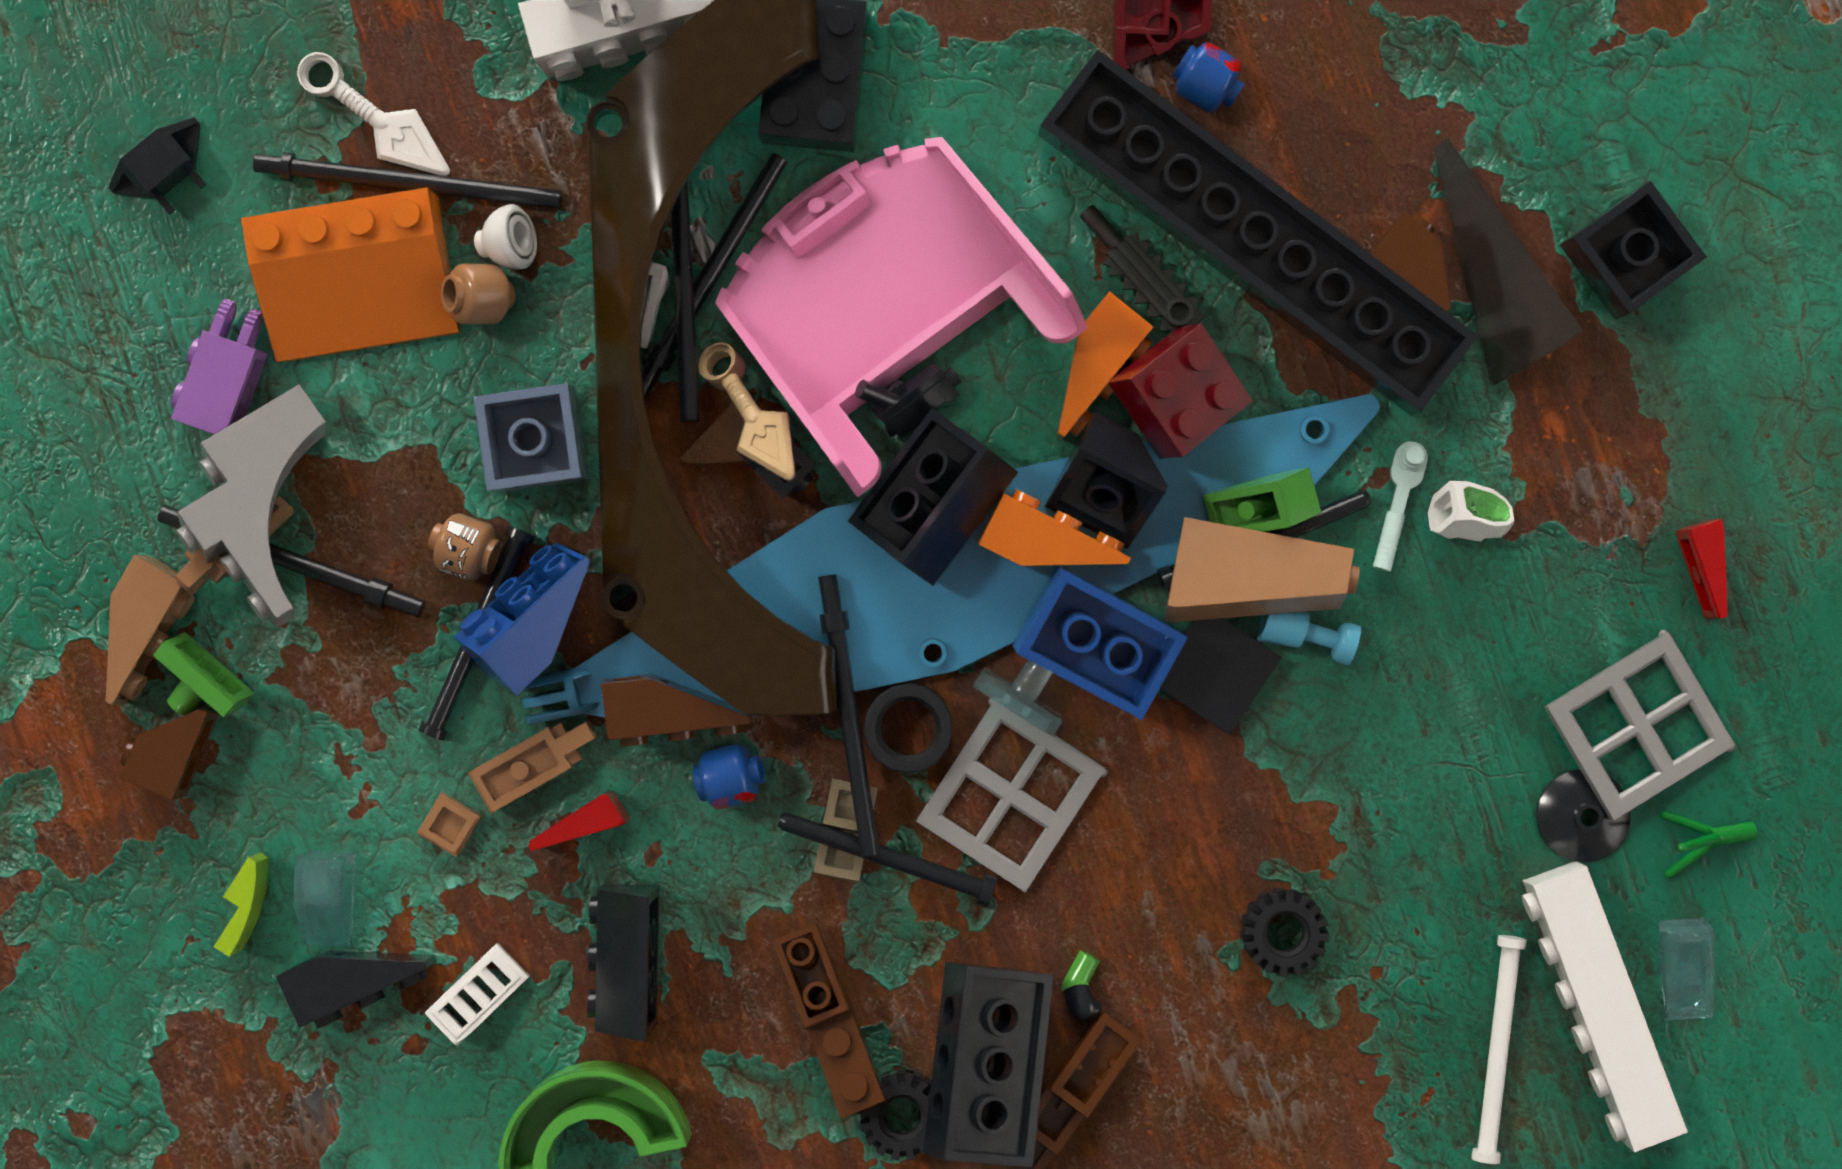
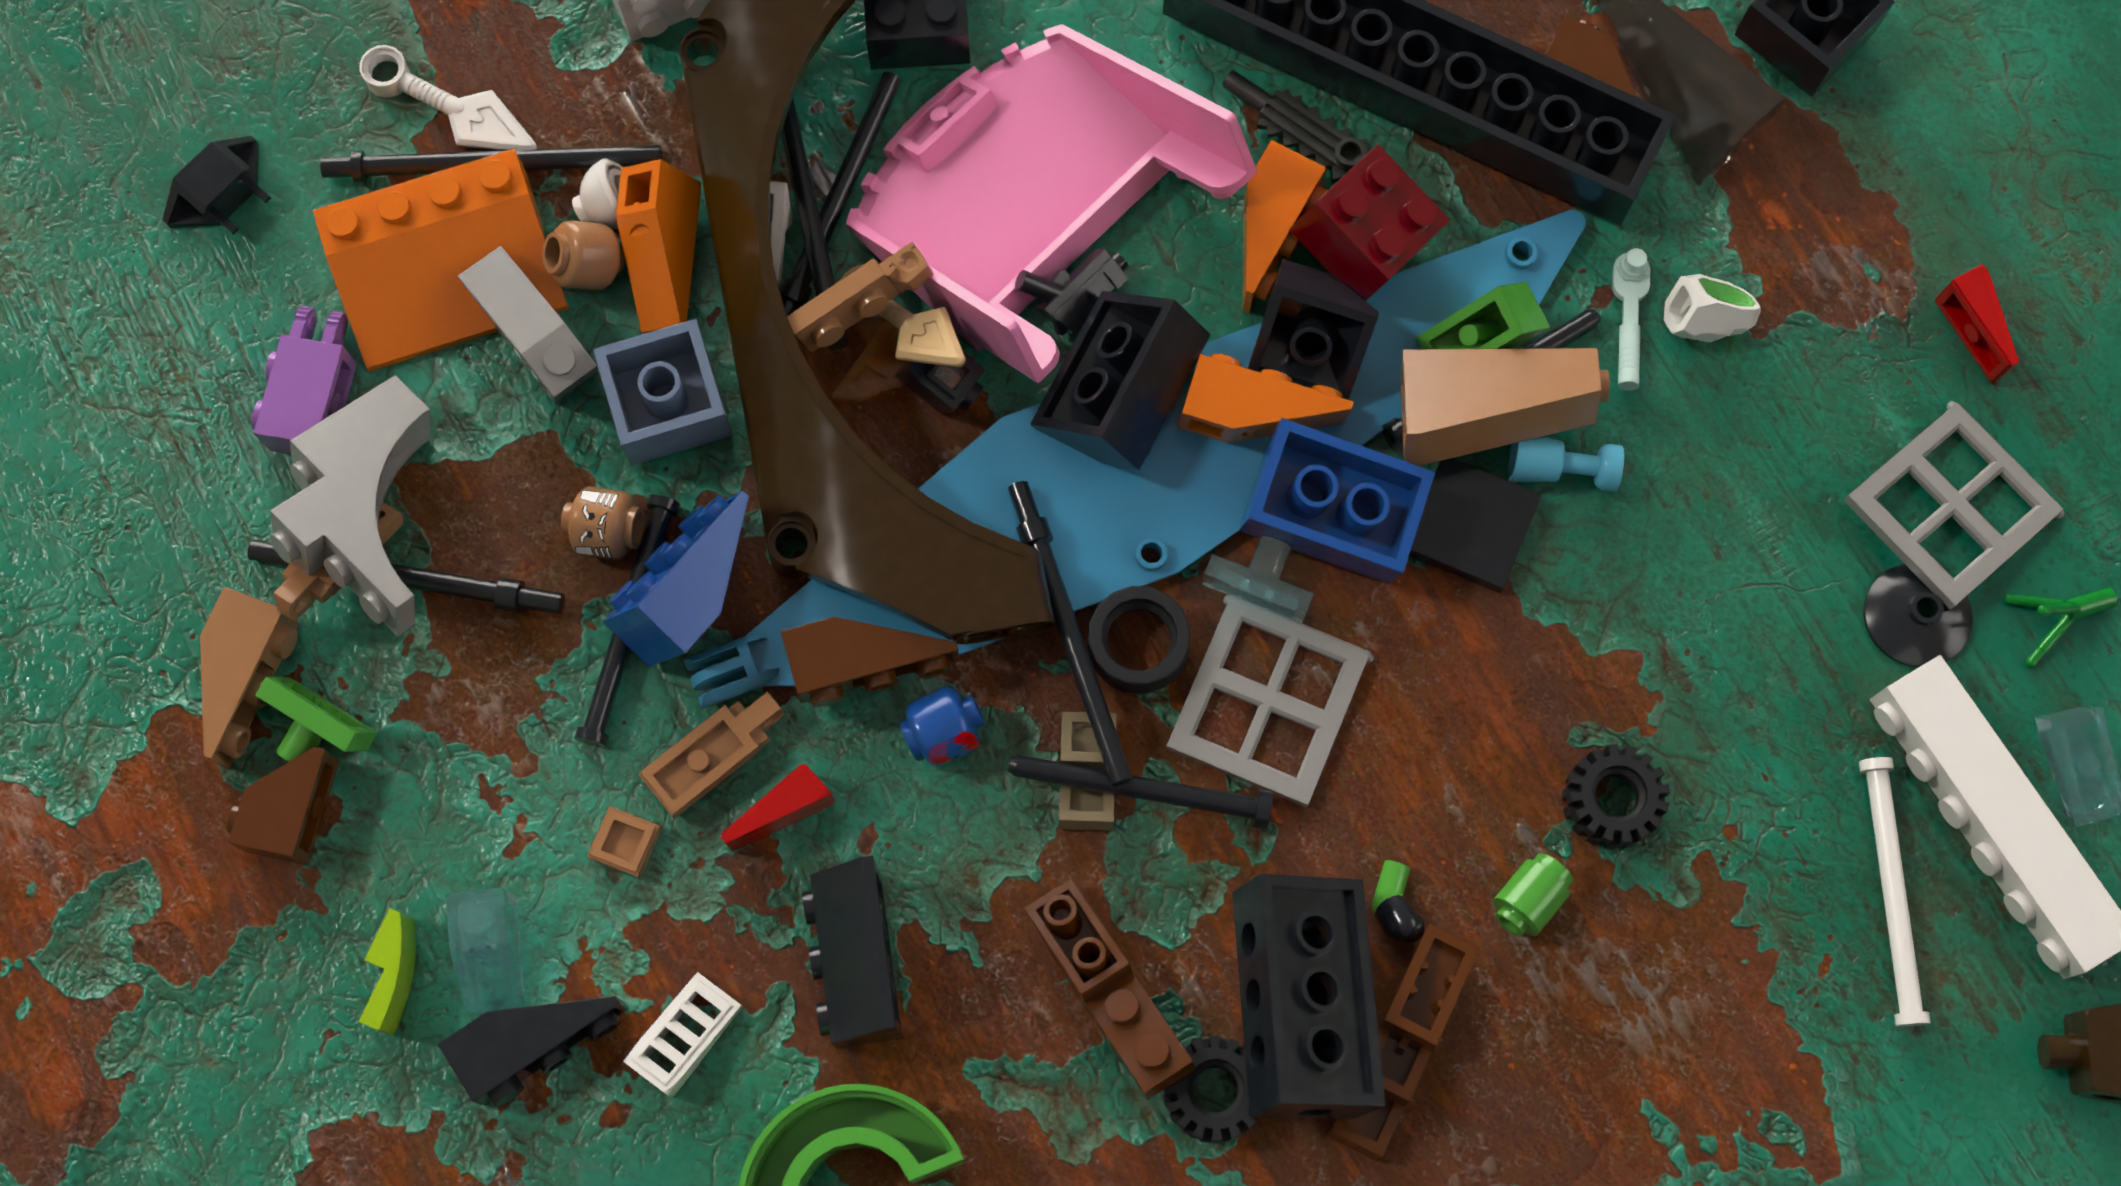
camera: 10 degrees left, 15 degrees down
none -> light grey slope [458,246,597,404]
none -> orange slope [616,159,702,334]
none -> medium nougat hinge [787,242,934,352]
none -> bright green brick [1493,853,1574,937]

